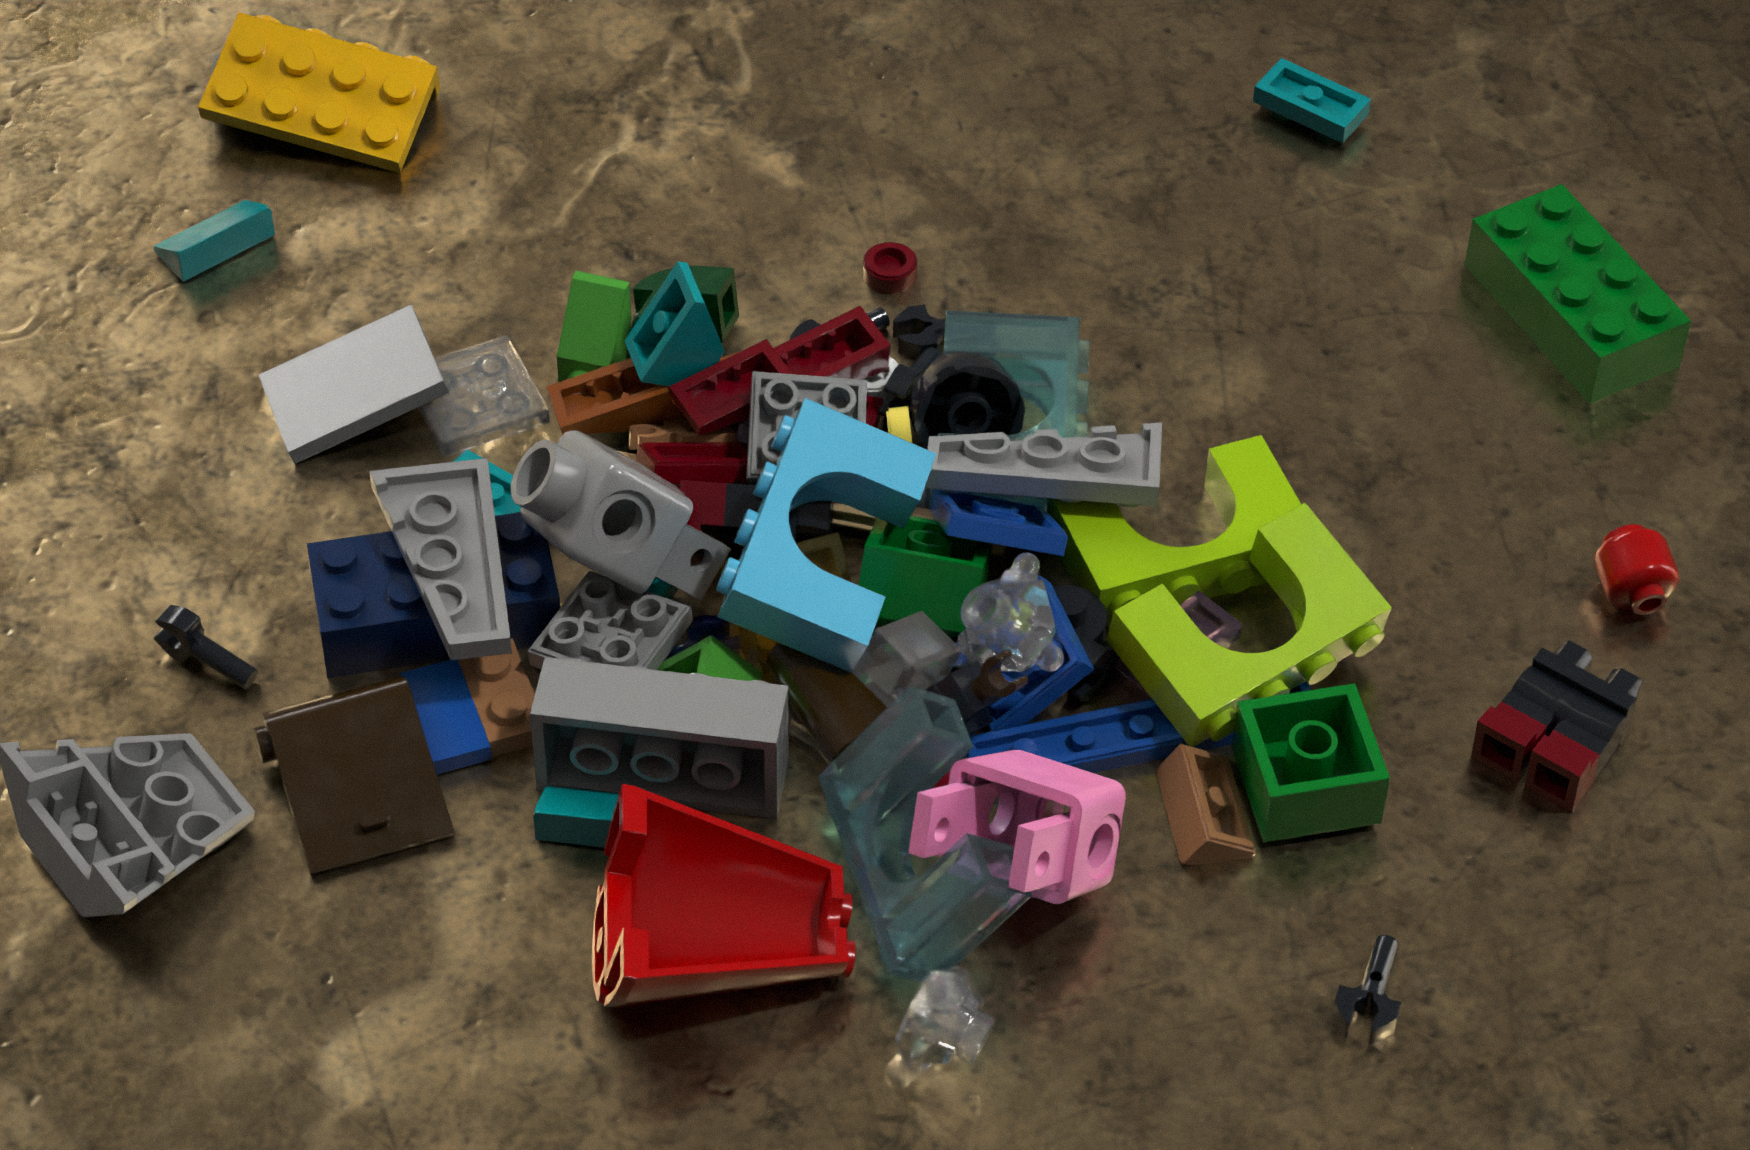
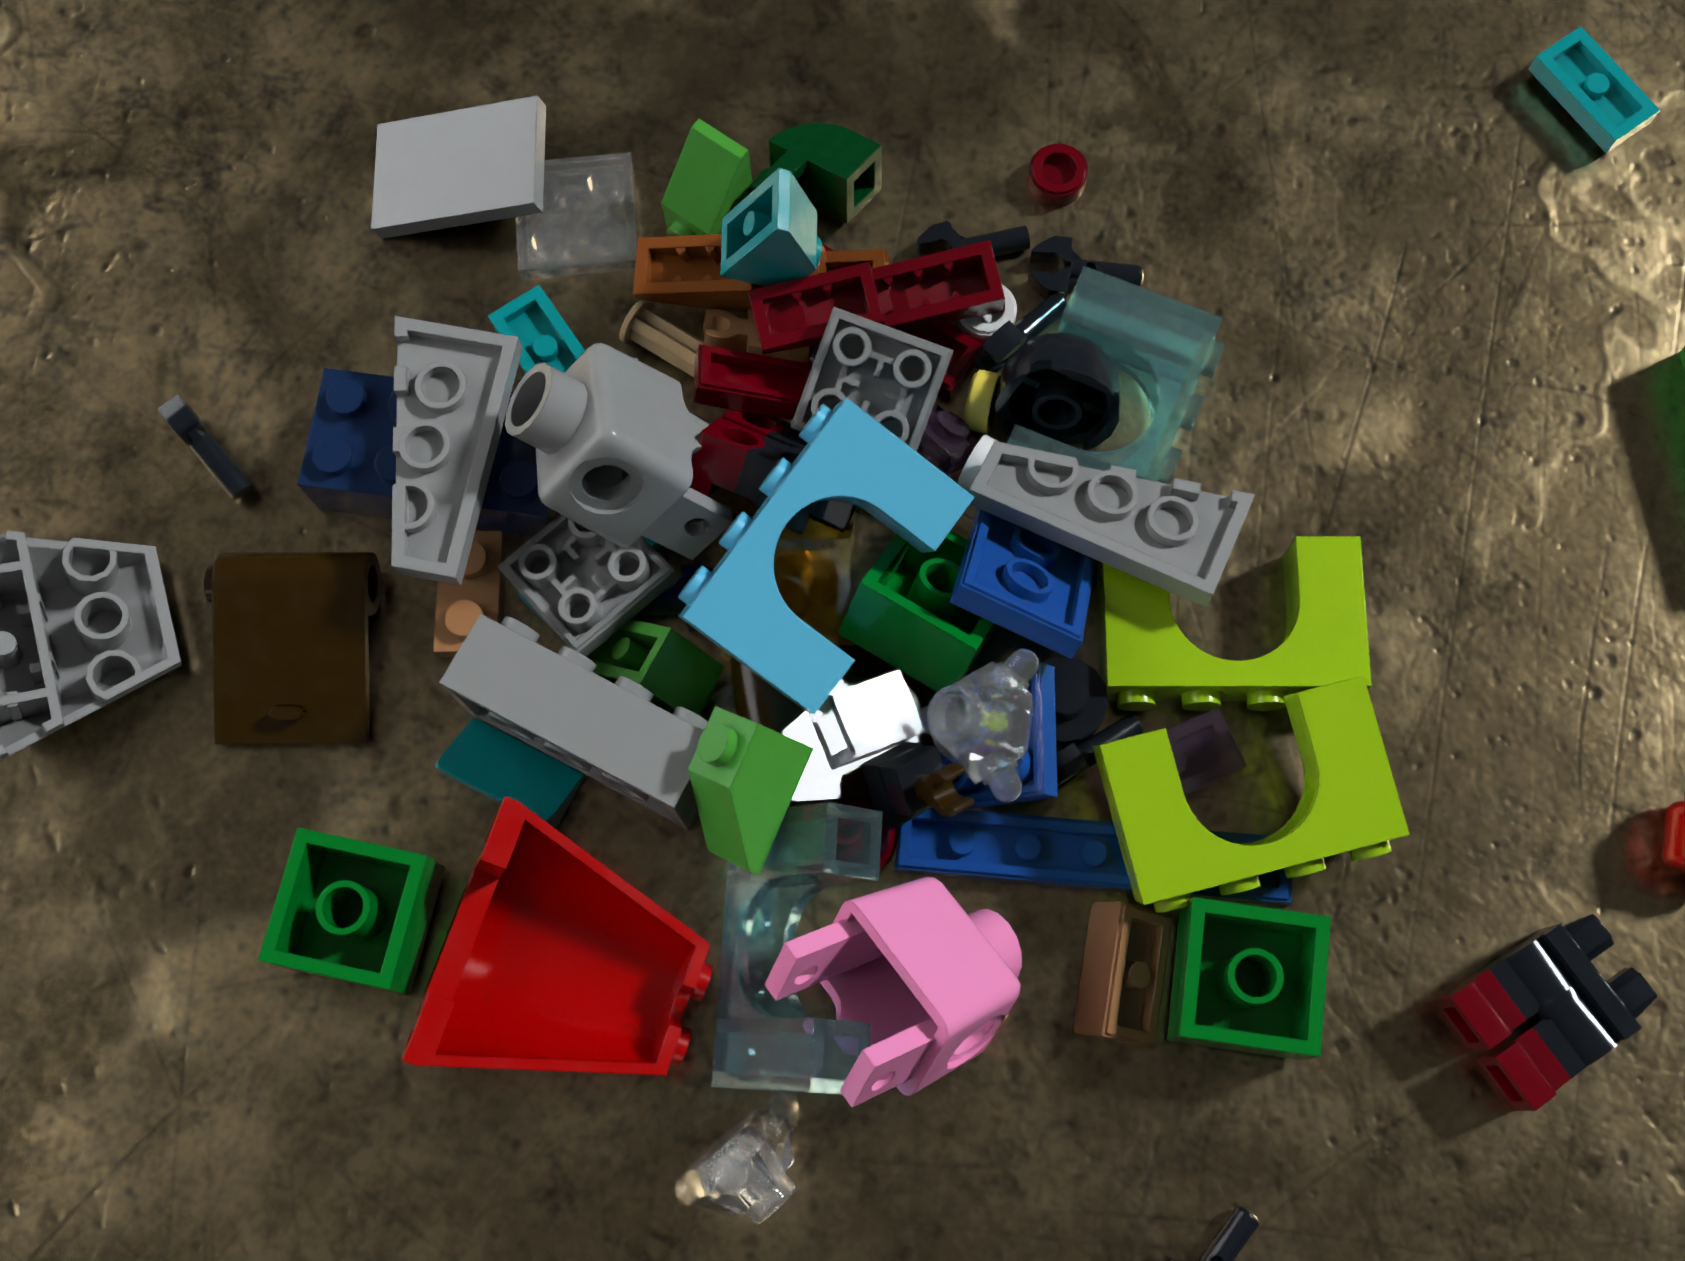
camera: 25 degrees right, 25 degrees up
blue tile [399,660,492,774] -> none
none -> green brick [258,827,445,996]
none -> bright green slope [688,706,813,875]

